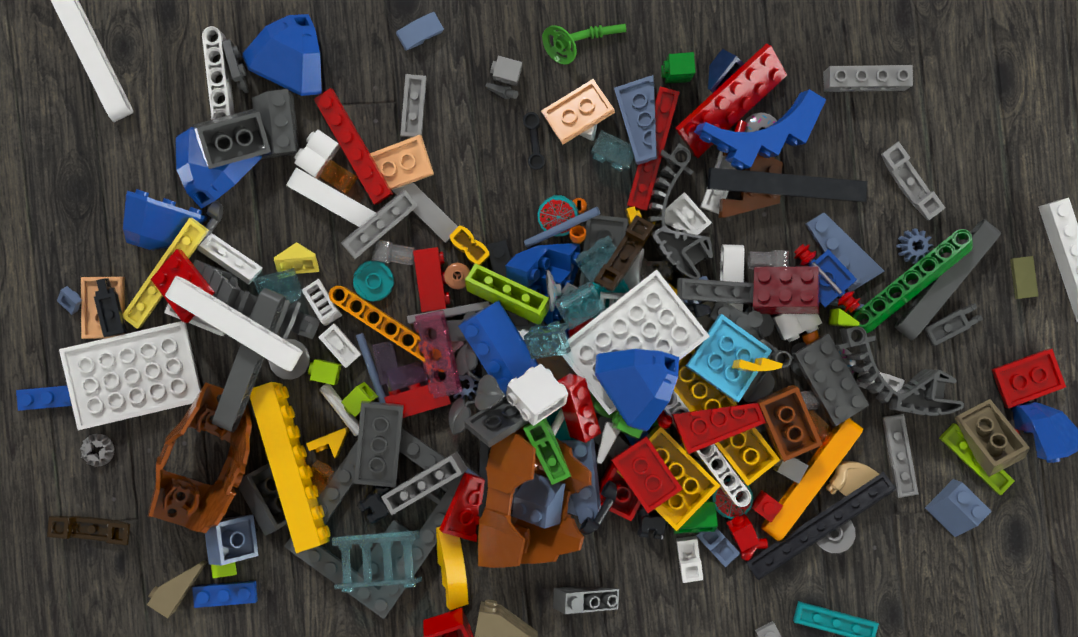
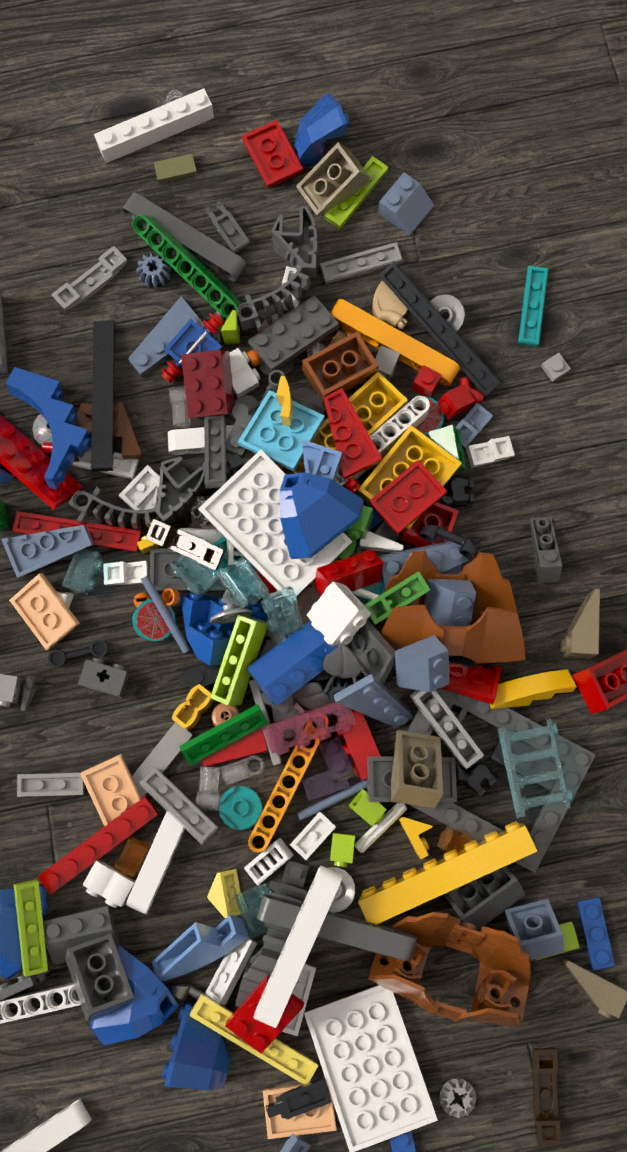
camera: 90 degrees left, 10 degrees down
none -> lime plate [14,879,48,977]
none -> dark grey brick [78,658,130,698]
none -> white slope [103,561,150,585]
none -> medium blue slope [152,915,249,982]
none -> green plate [179,704,268,766]
none -> clear piece [221,755,266,785]
none -> medium blue wing [302,440,342,480]
none -> sand blue wing [333,674,414,727]
none -> dark tan slope [391,730,443,808]
none -> sand blue slope [395,635,449,692]

